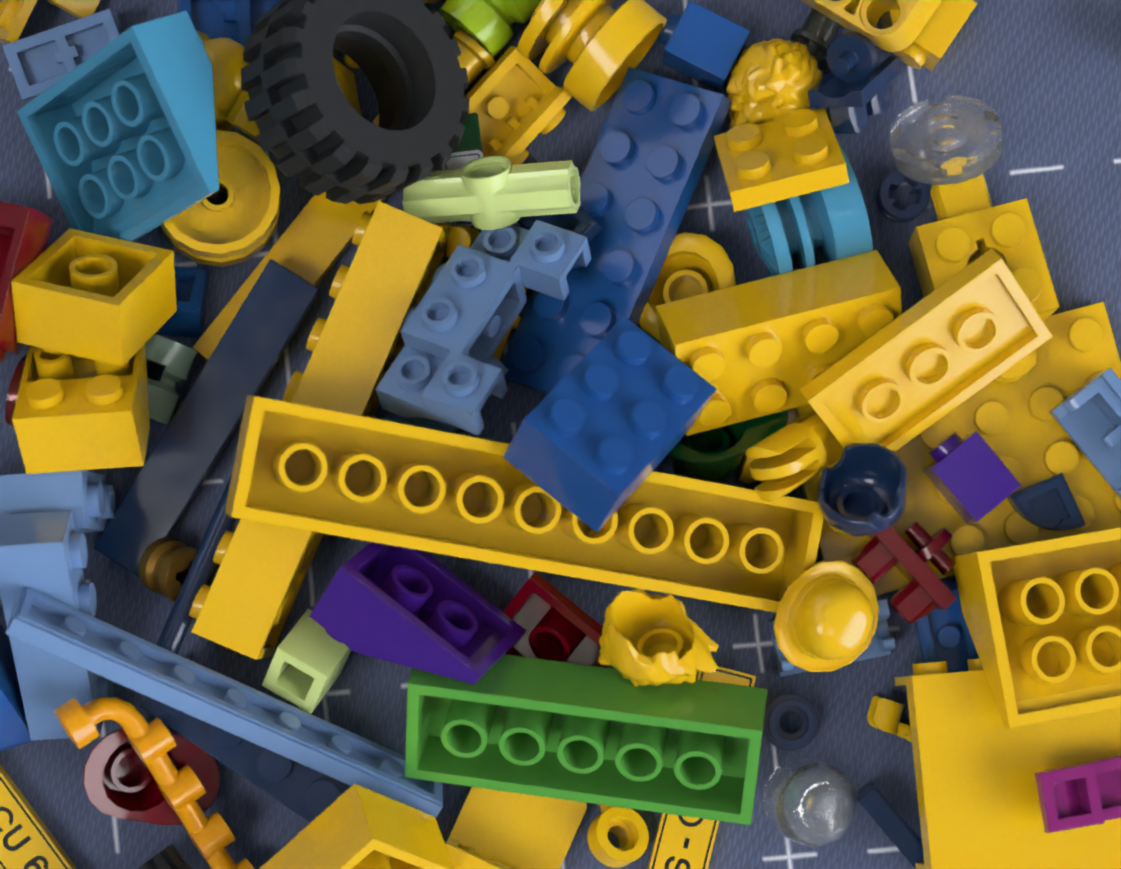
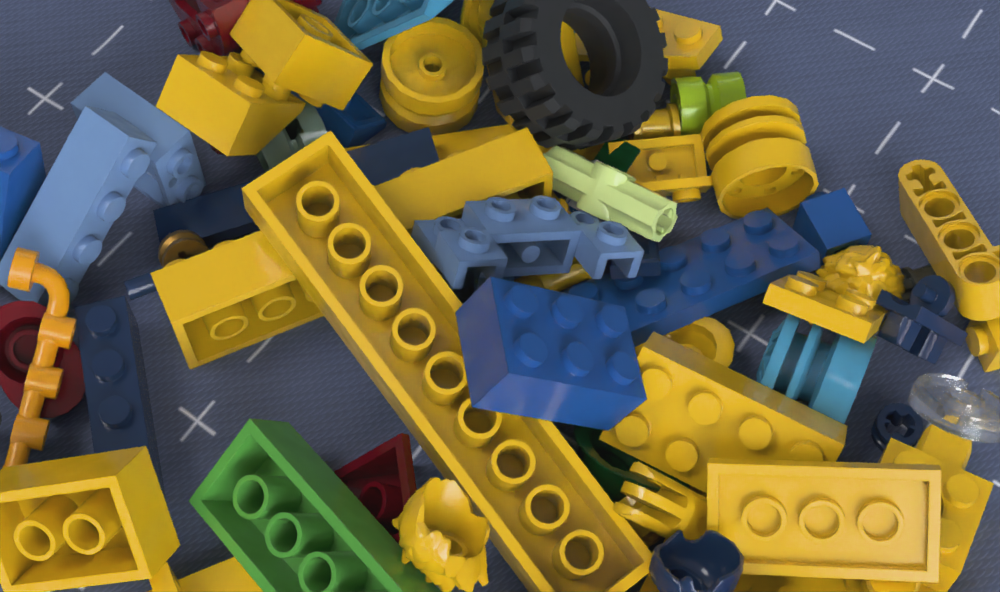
camera: 40 degrees right, 25 degrees down
medium blue tile [5,587,443,818] -> none
yellowish green brick [262,609,351,714] -> none
dark purple slope [309,542,526,685] -> none

